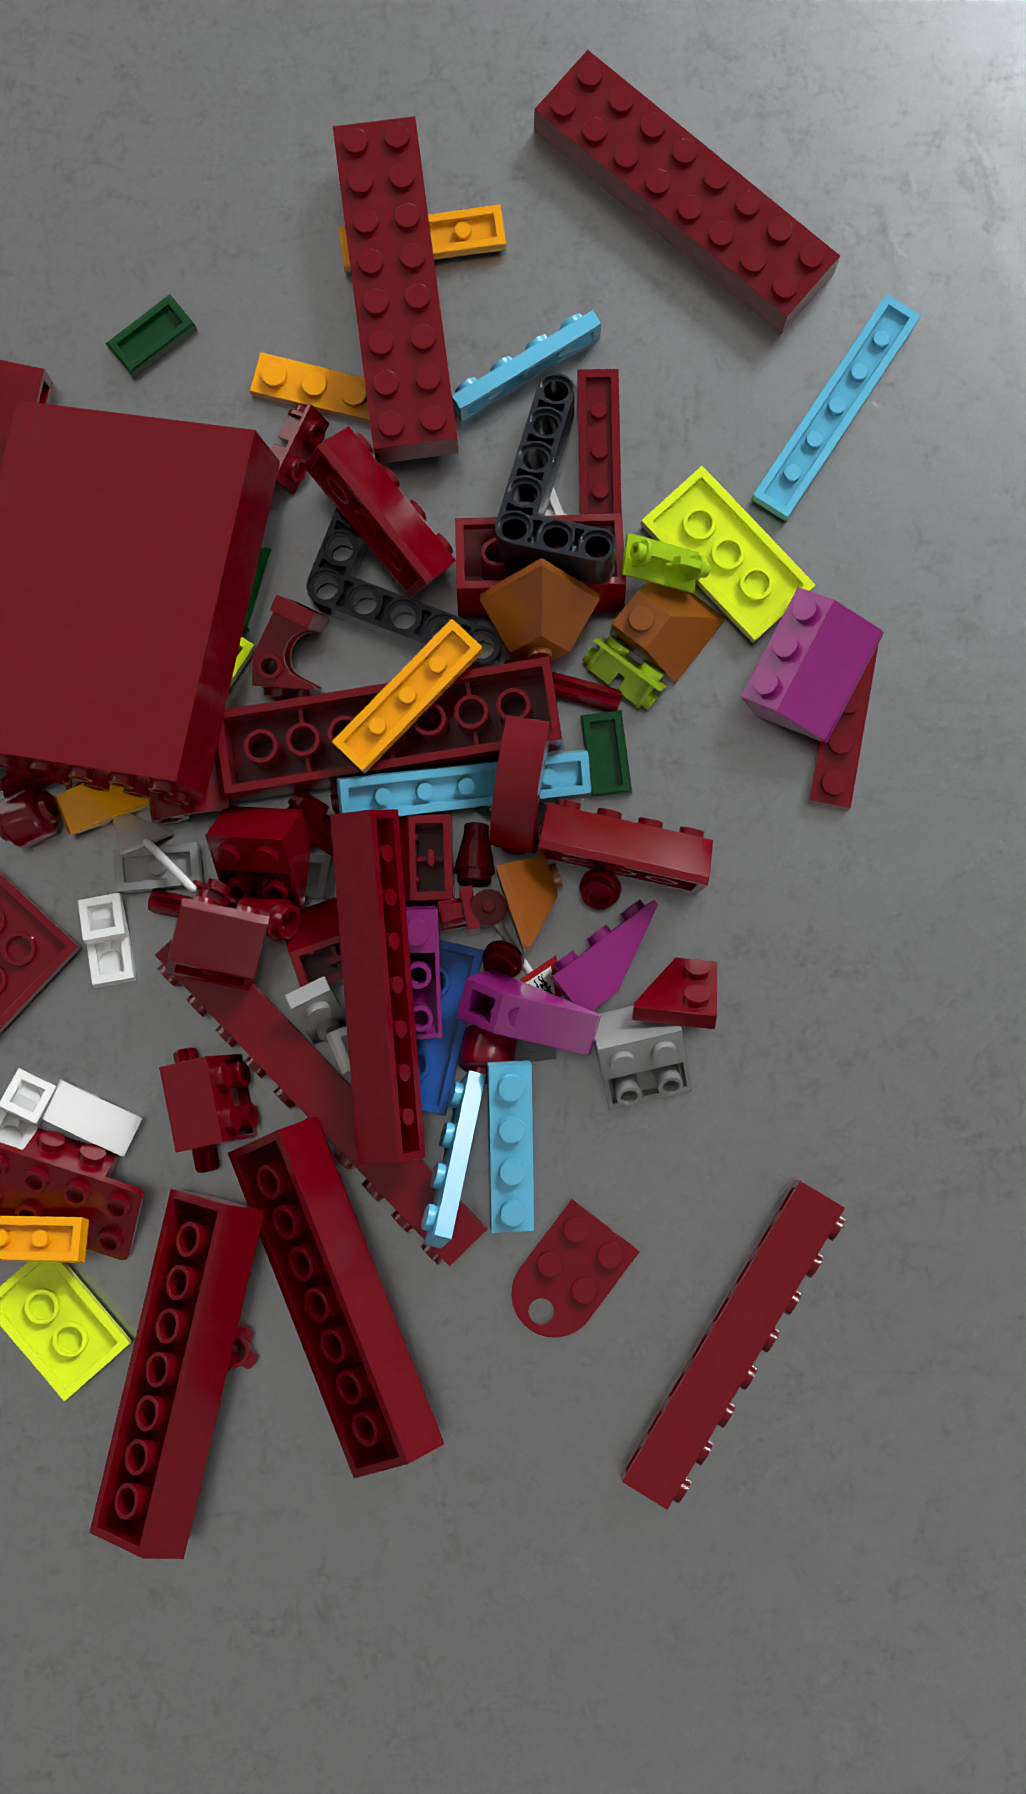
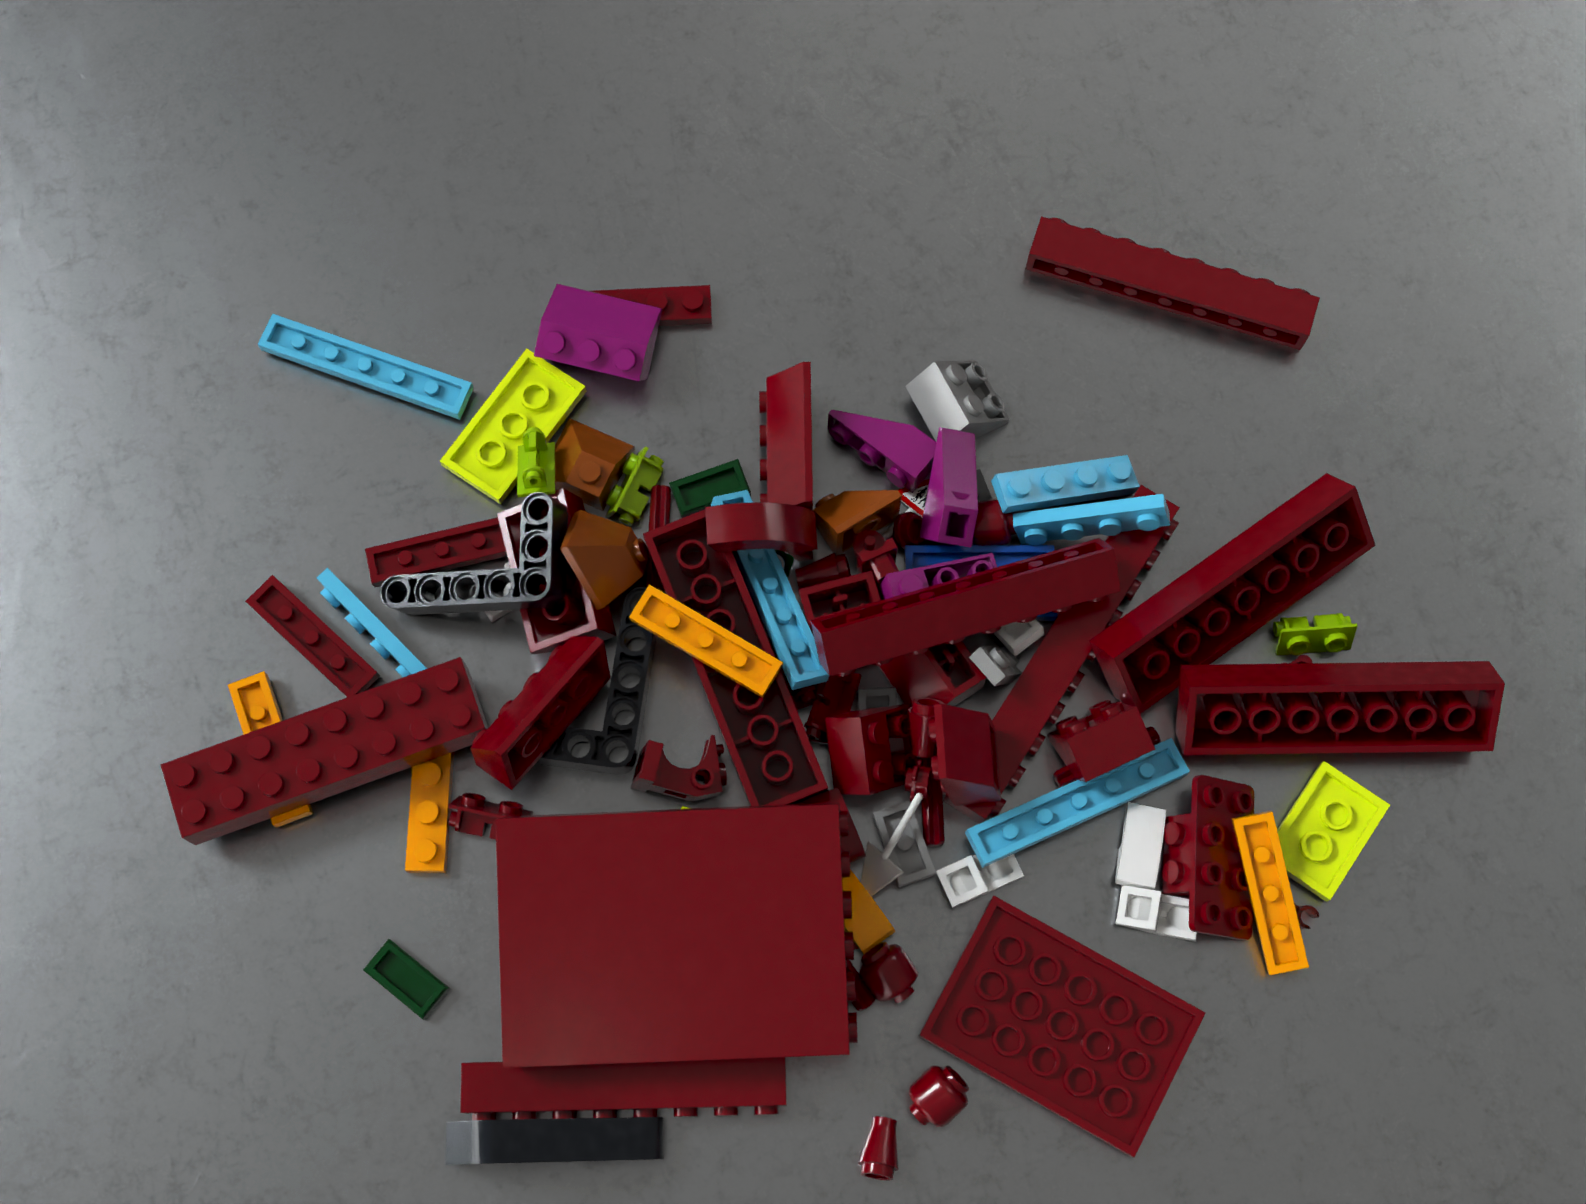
camera: 105 degrees left, 10 degrees down
dark red plate [511,1199,640,1338] -> none
dark red brick [534,49,840,334] -> none
dark red plate [579,869,622,910] -> none
dark red wing [632,957,718,1029] -> none
none -> dark red plate [245,575,380,697]
none -> medium azure plate [965,738,1190,868]
none -> lime hinge [1273,613,1358,655]

